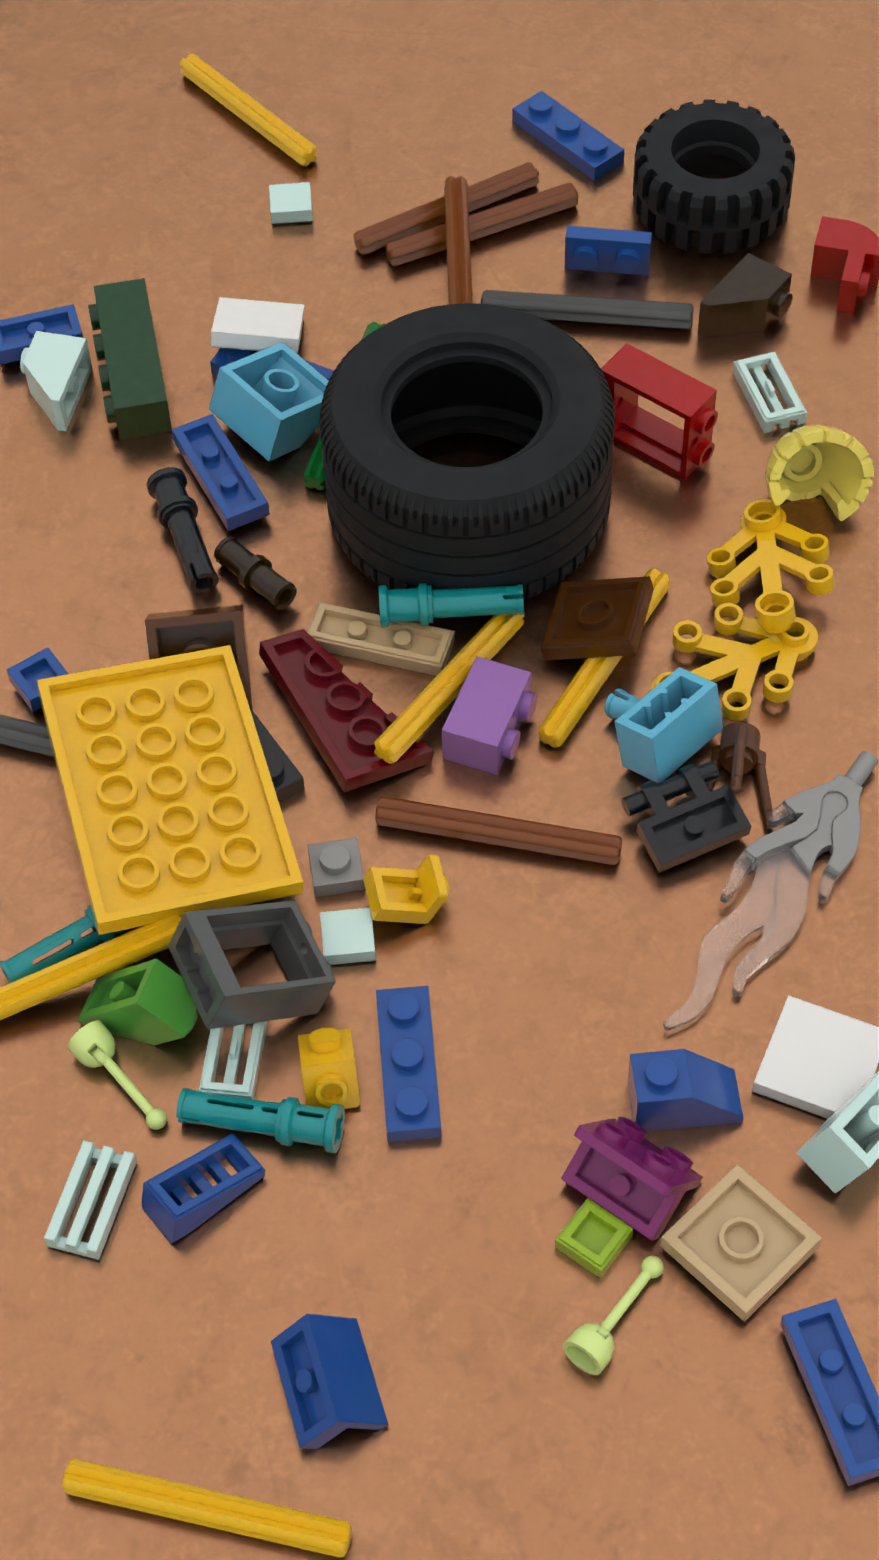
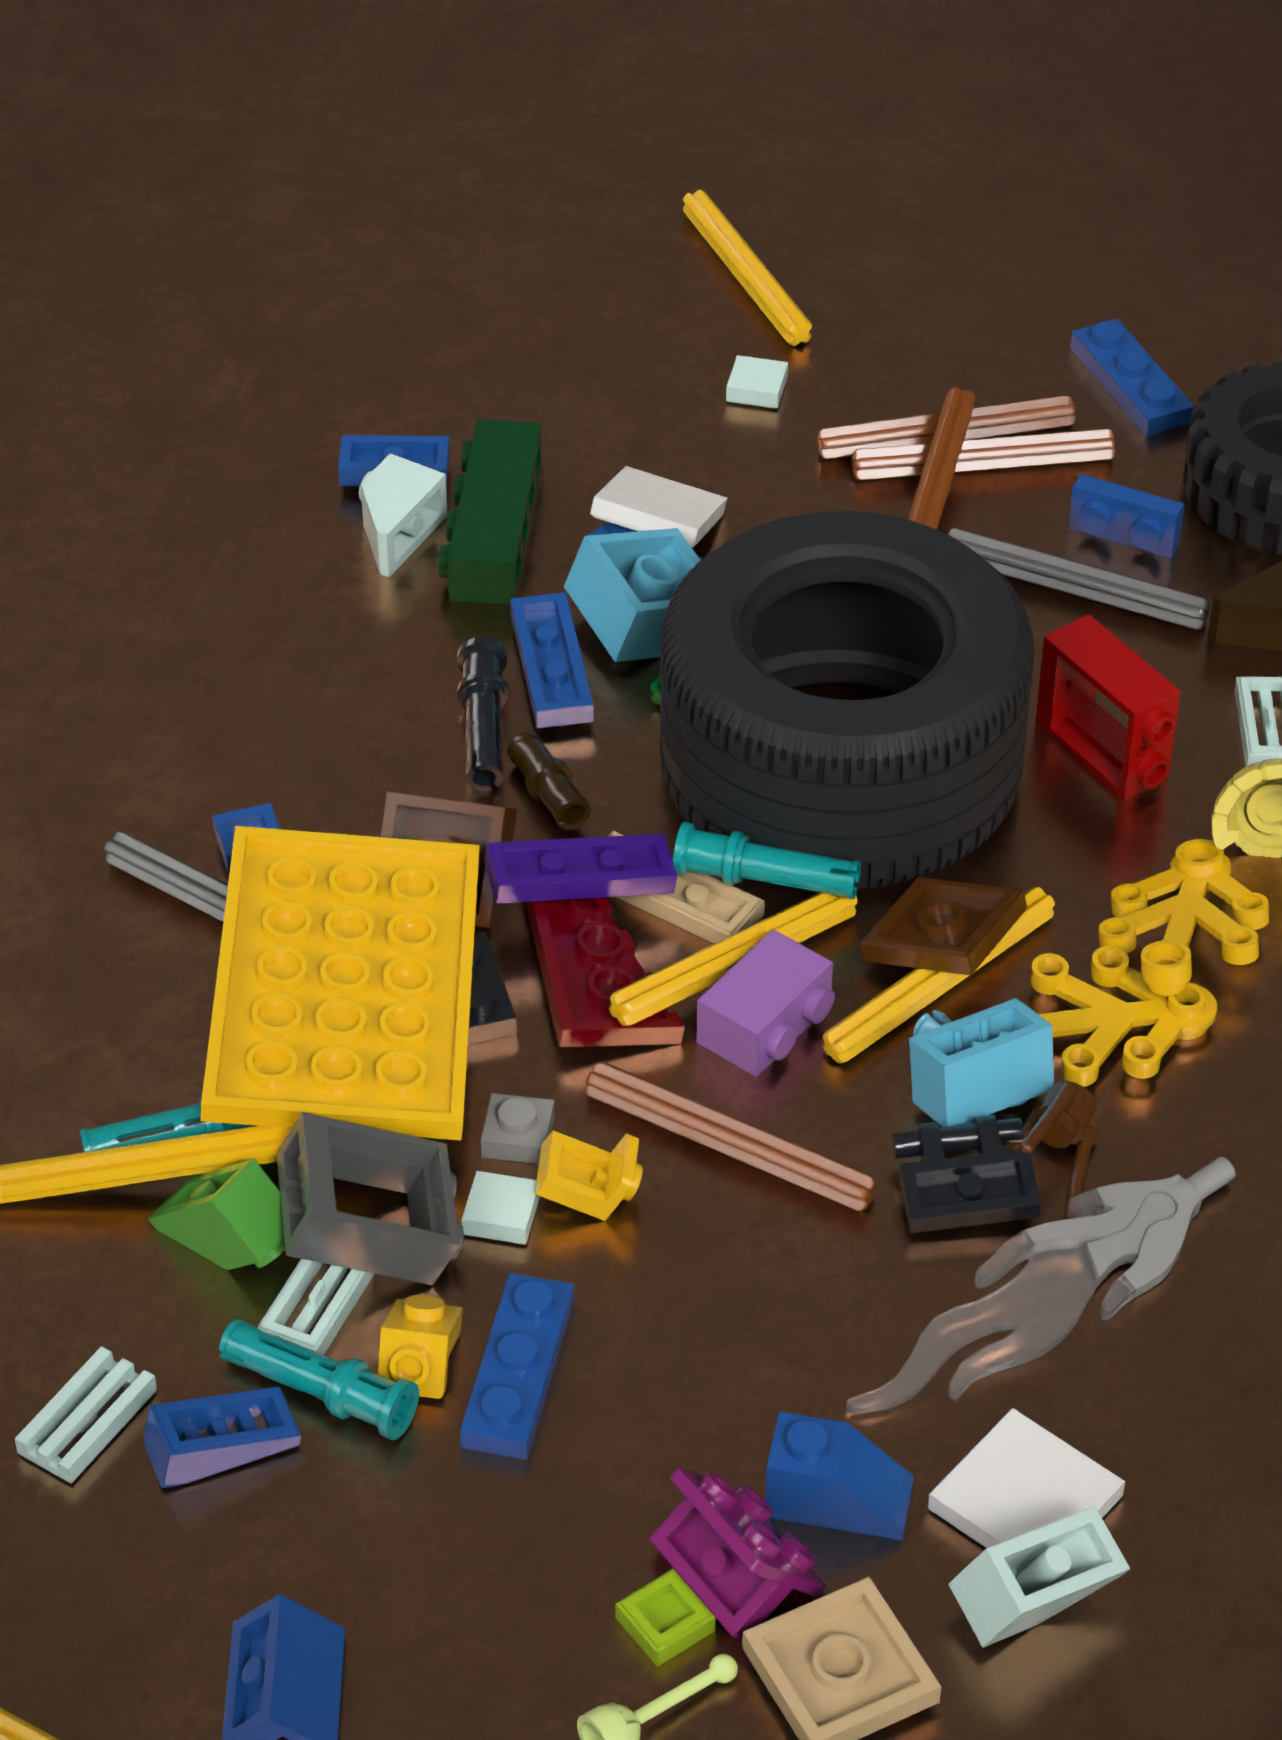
camera: 15 degrees right, 10 degrees down
yellowish green hinge [68,1020,167,1130] -> none
none -> dark purple plate [484,834,678,903]

